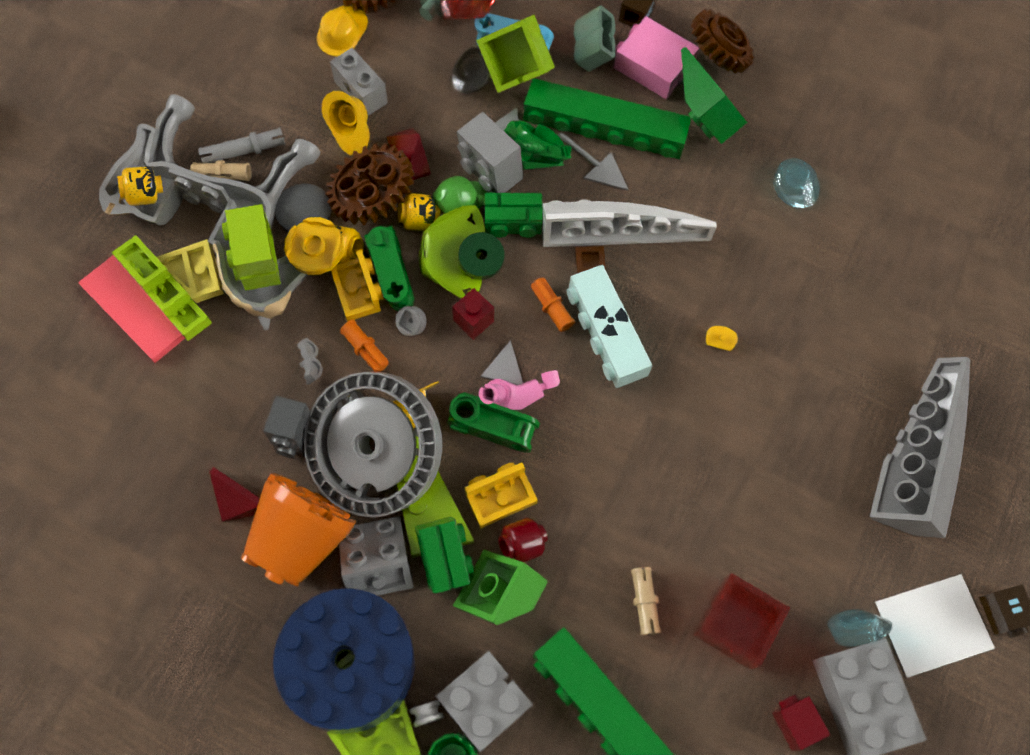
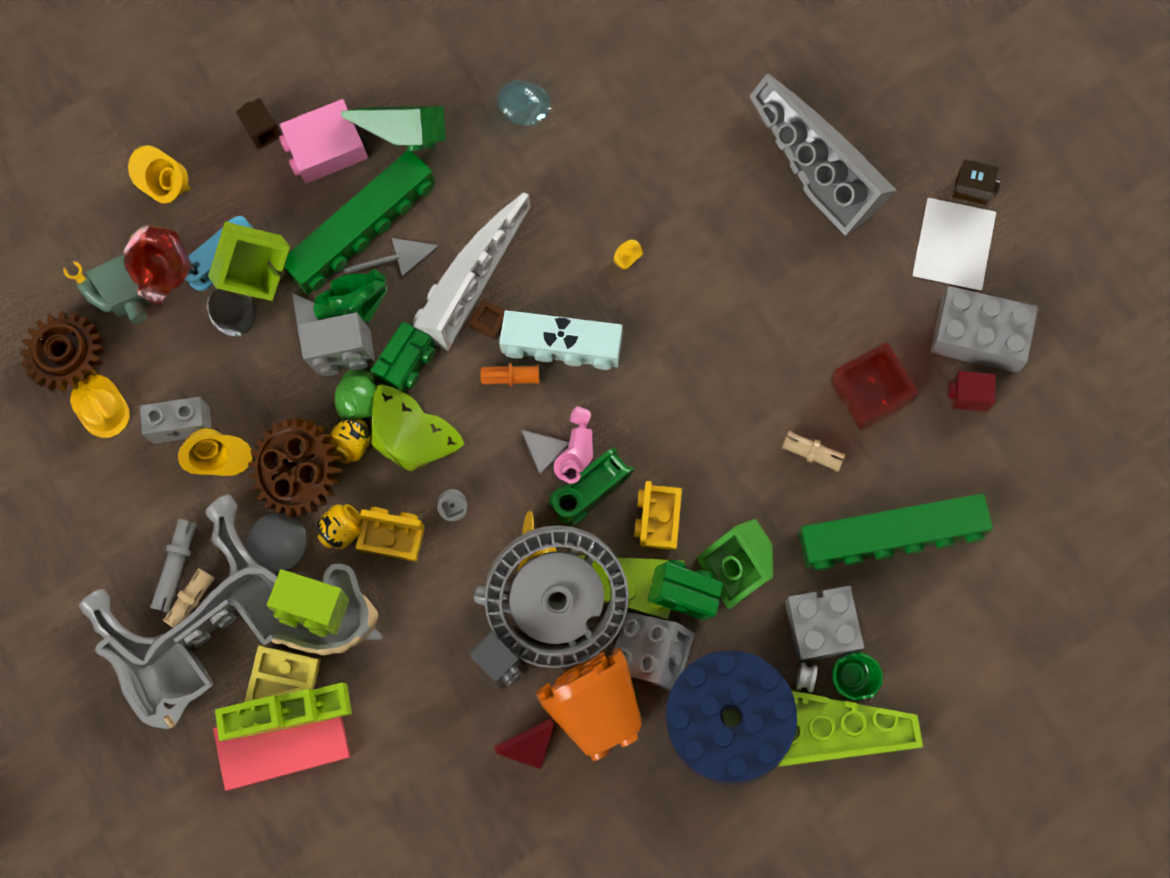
camera: 50 degrees left, 5 degrees up
yellow head [117,166,163,206] -> none
yellow tile [284,217,344,275] -> none
light grey piece [297,338,323,385] -> none
orange axle [340,320,389,372] -> none
green piece [364,226,414,312] -> none
dark red slope [386,128,431,181] -> none
dark red brick [452,288,494,340] -> none
dark green piece [458,232,505,280] -> none
dark red head [498,517,548,563] -> none
sand green brick [574,5,616,72] -> none
reddish brown gear [691,9,755,74] -> none
clear light blue hat [827,609,893,646] -> none

